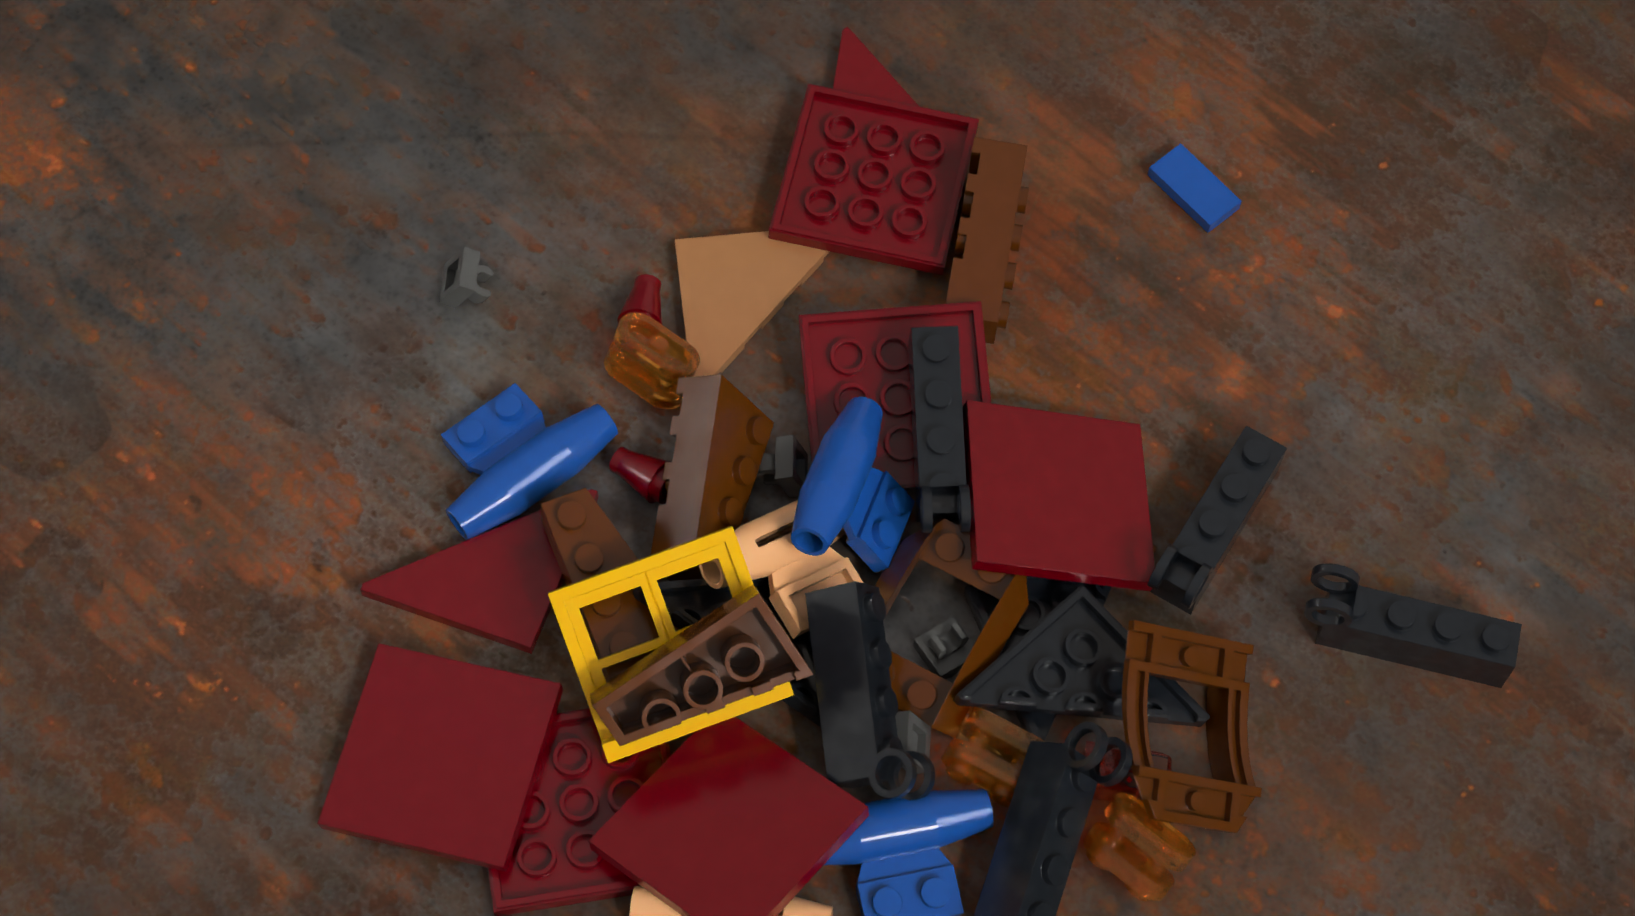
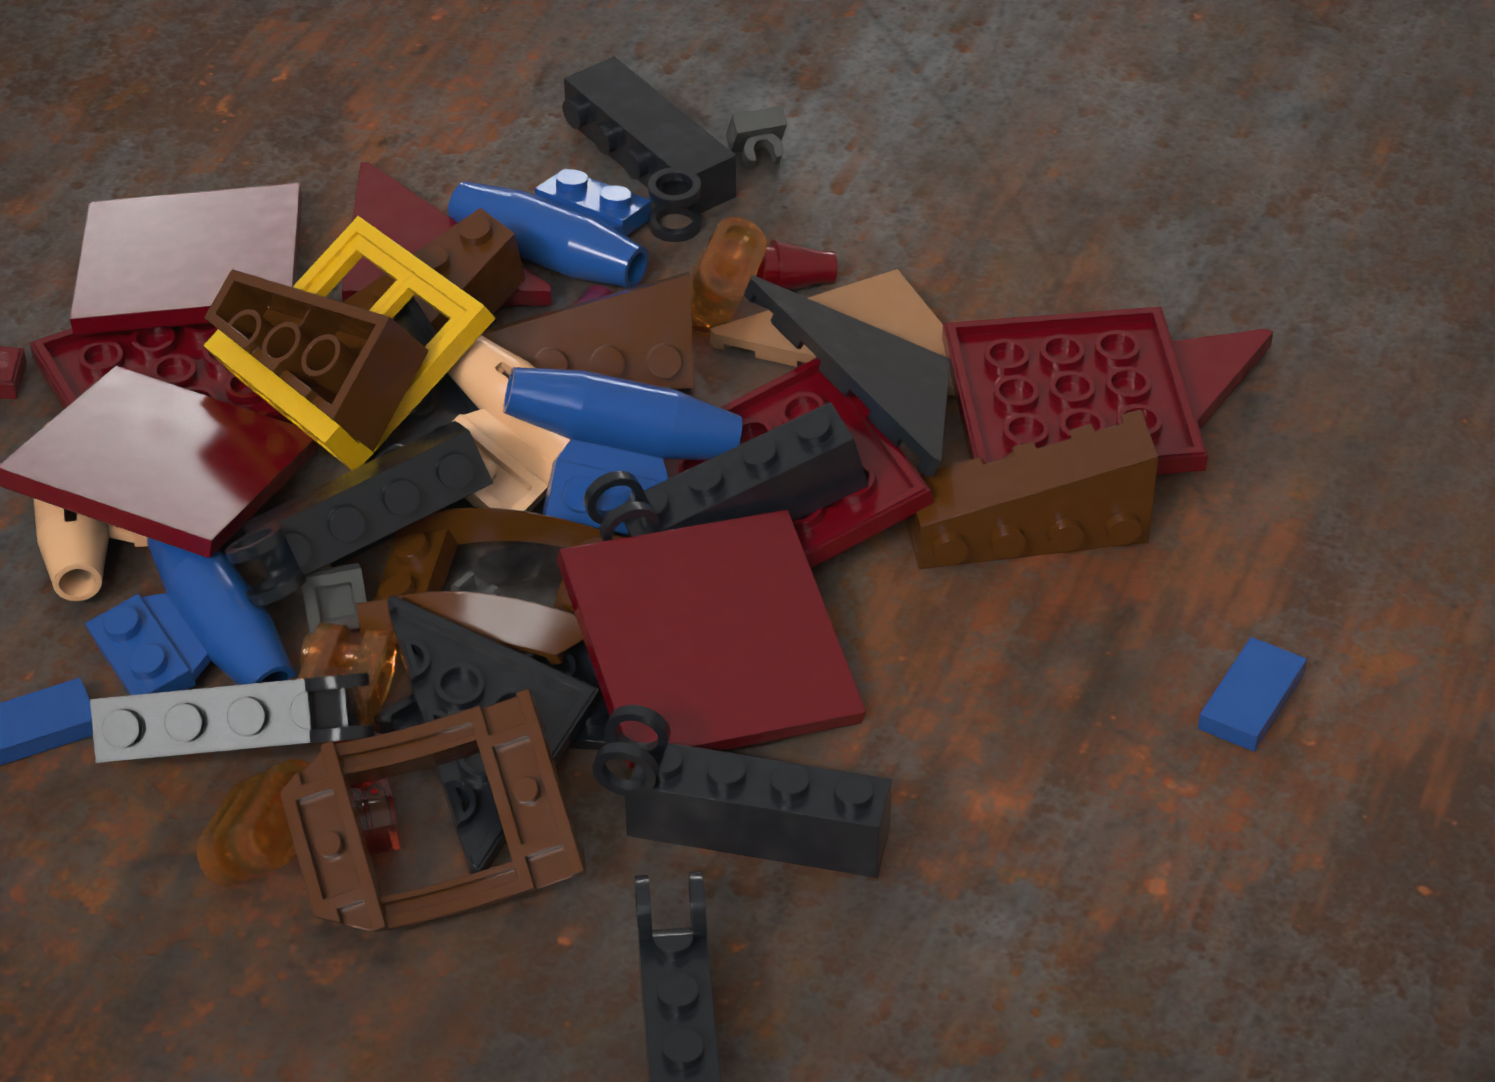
camera: 75 degrees right, 20 degrees down
none -> black hinge [562,56,736,242]
none -> black tile [743,275,950,477]

